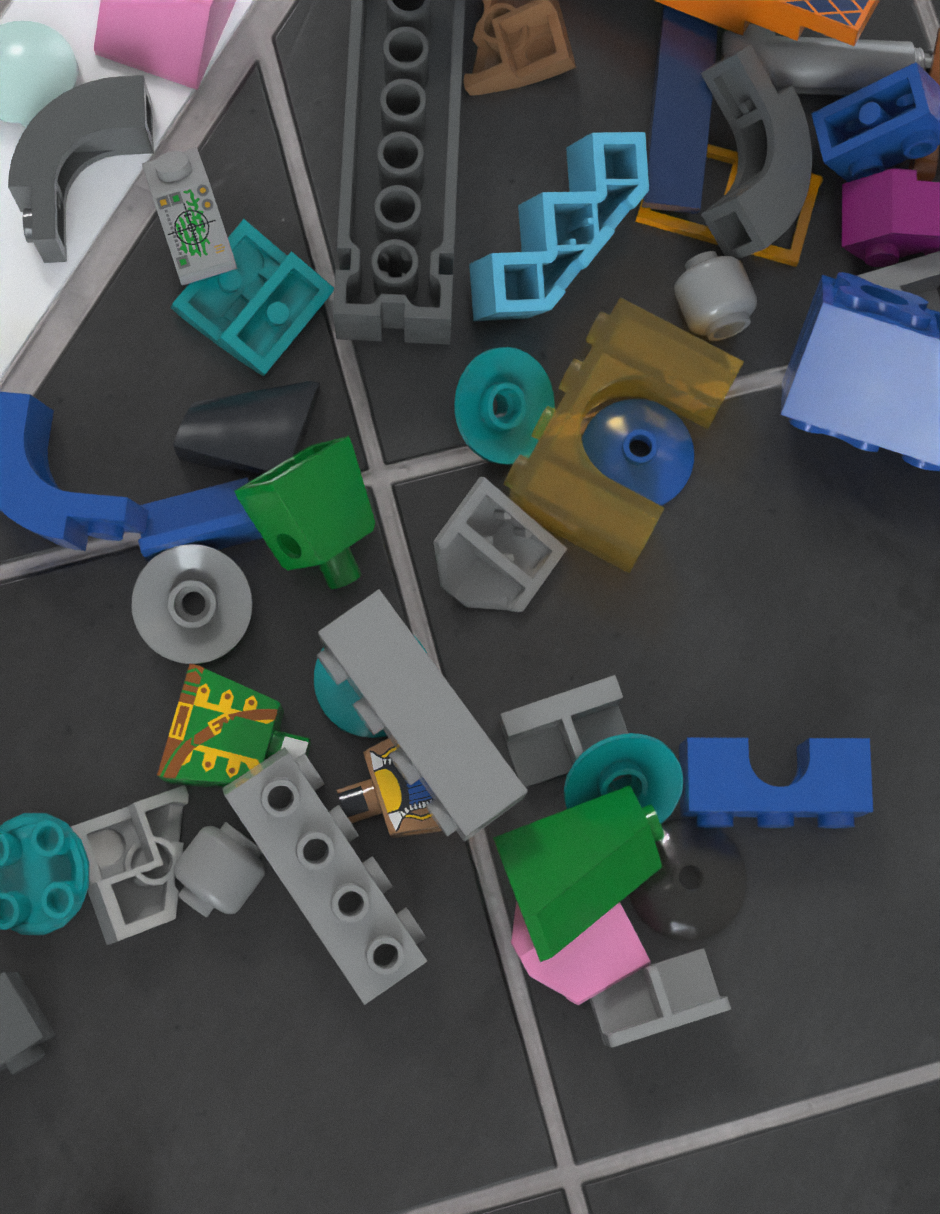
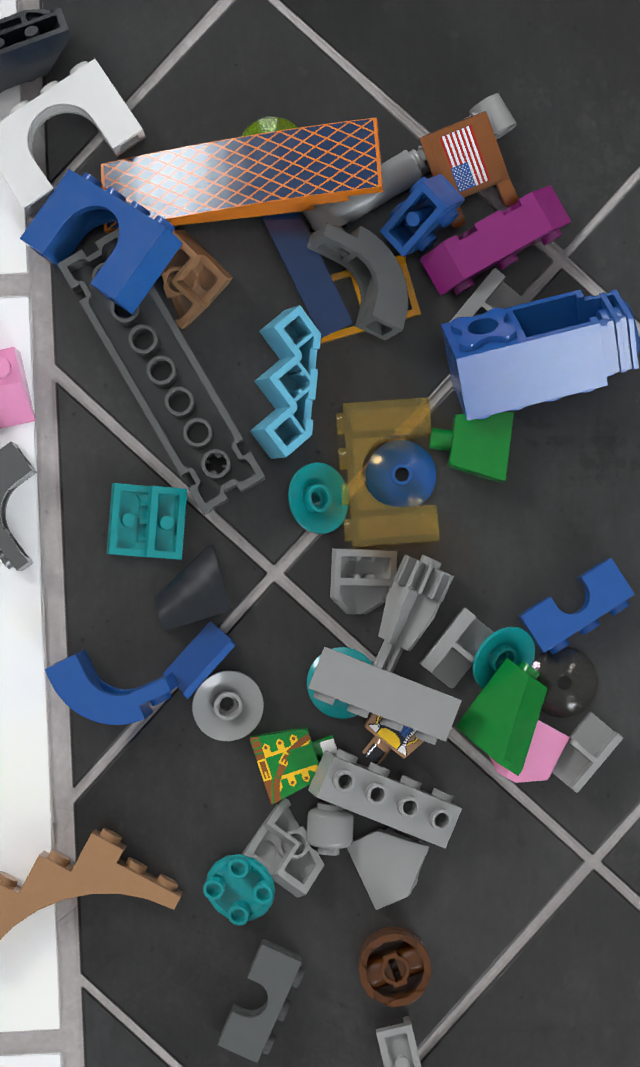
camera: 30 degrees left, 10 degrees up
light grey slope [142,147,238,285] -> none
green torso [234,436,376,590] -> none
light grey head [674,251,757,341] -> none
none -> light grey slope [347,827,430,910]
none -> reddish brown brick [358,926,432,1007]
none -> light grey piece [373,554,454,673]
none -> green torso [429,412,514,483]

